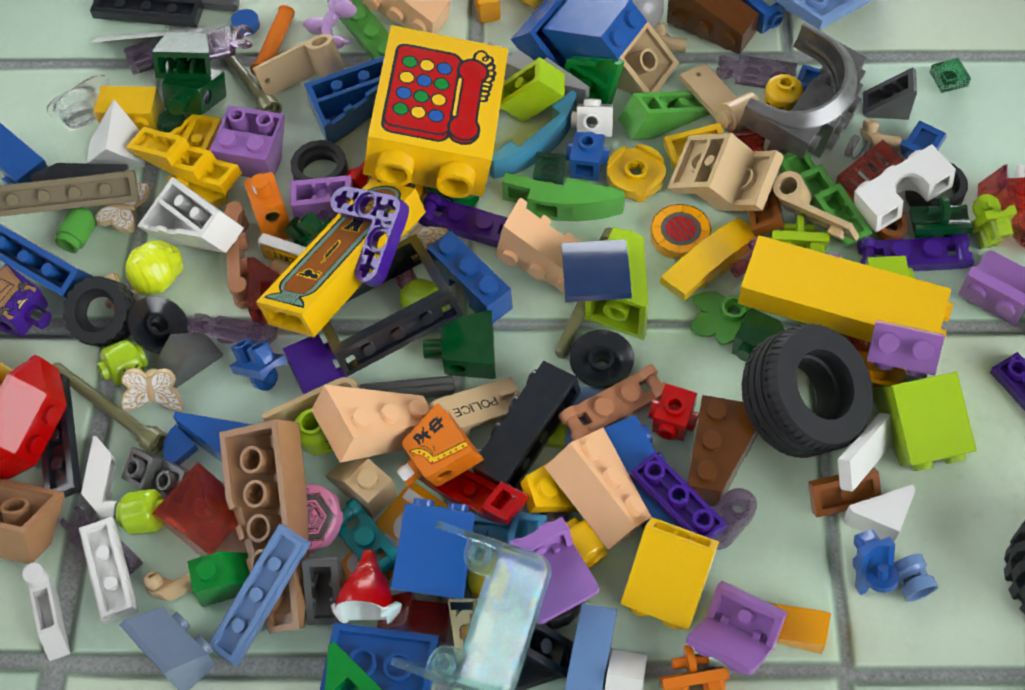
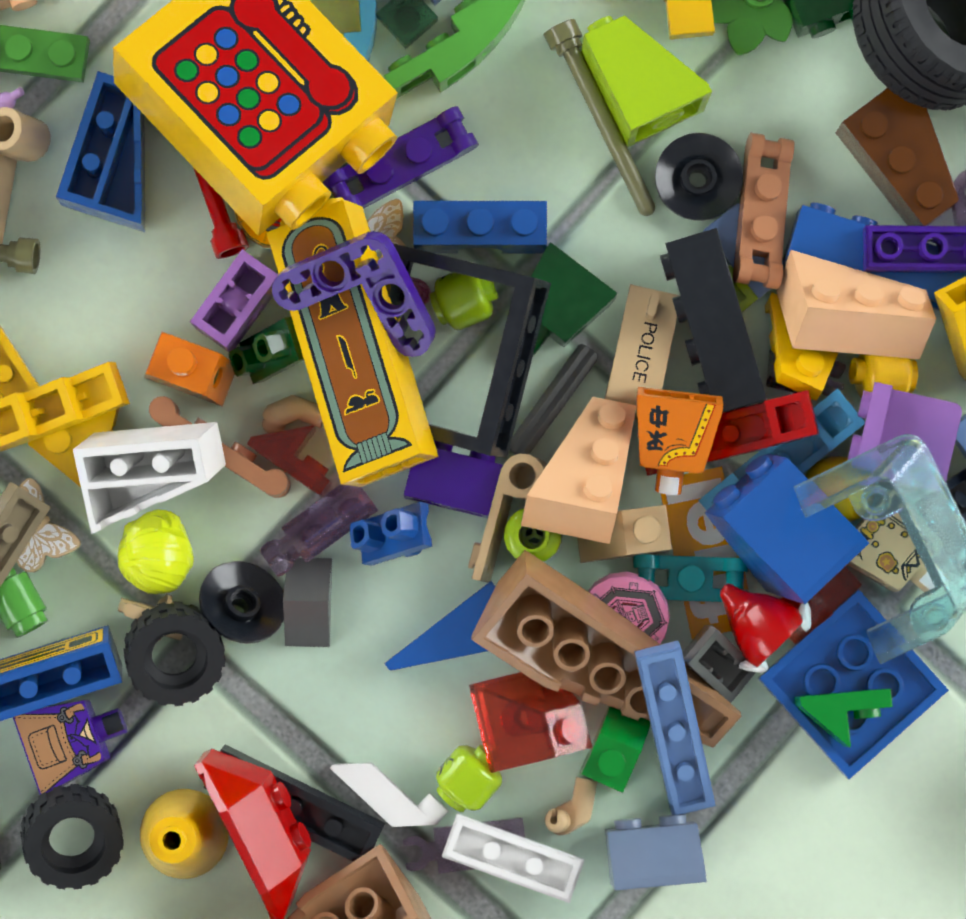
camera: 55 degrees left, 25 degrees up
olive piece [52,363,167,455] -> none
lime head [96,339,148,386] -> none
tan animal [121,368,184,412] -> none
dark grey slope [121,447,194,504] -> none
blue tile [163,424,198,465] -> none
medium lavender slope [210,105,285,178] -> none
tile [258,233,307,264] -> none
black tyre [290,140,349,181] -> none
light nougat wedge [495,197,581,294] -> none
dark blue slope [561,239,632,302] -> none
red brick [648,383,699,442] -> none

